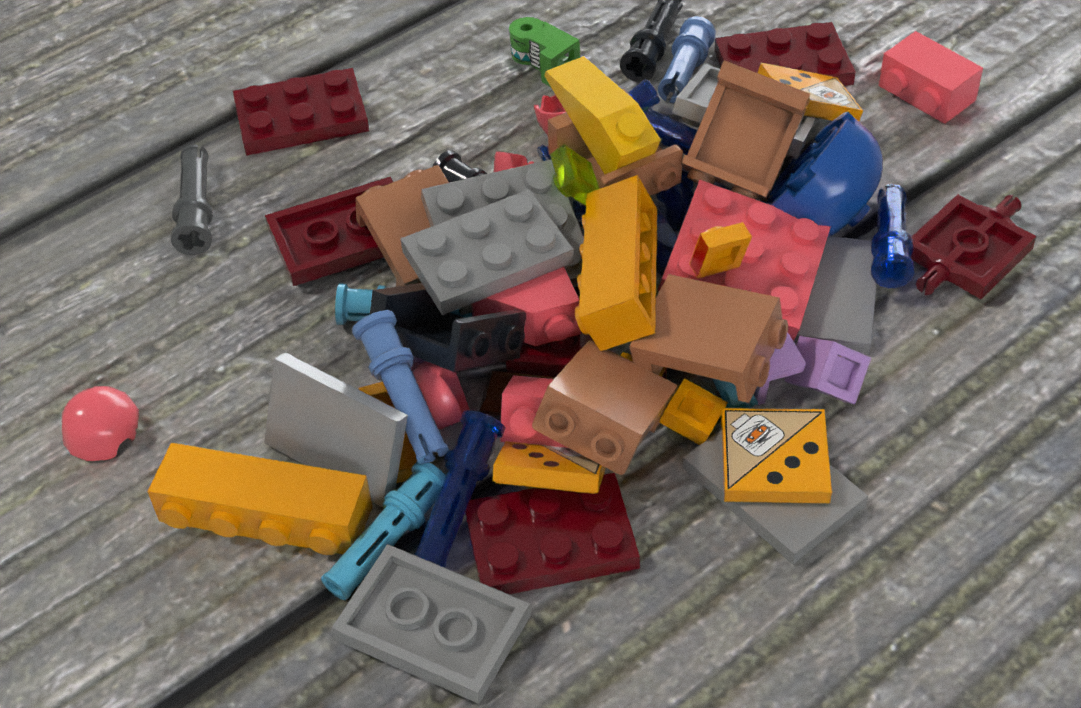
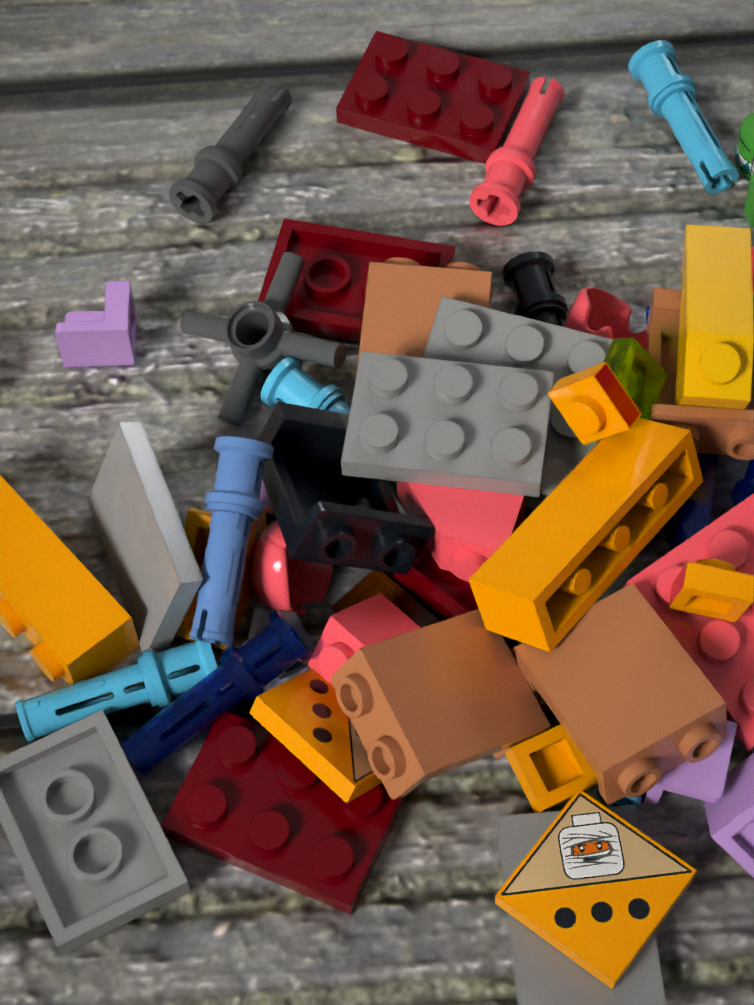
camera: 35 degrees right, 10 degrees up
none -> lavender panel [55,281,138,367]
none -> dark grey bar [180,252,346,426]
none -> coral pin [469,77,565,226]
none -> light orange plate [547,361,642,445]
none -> medium azure pin [628,40,739,194]

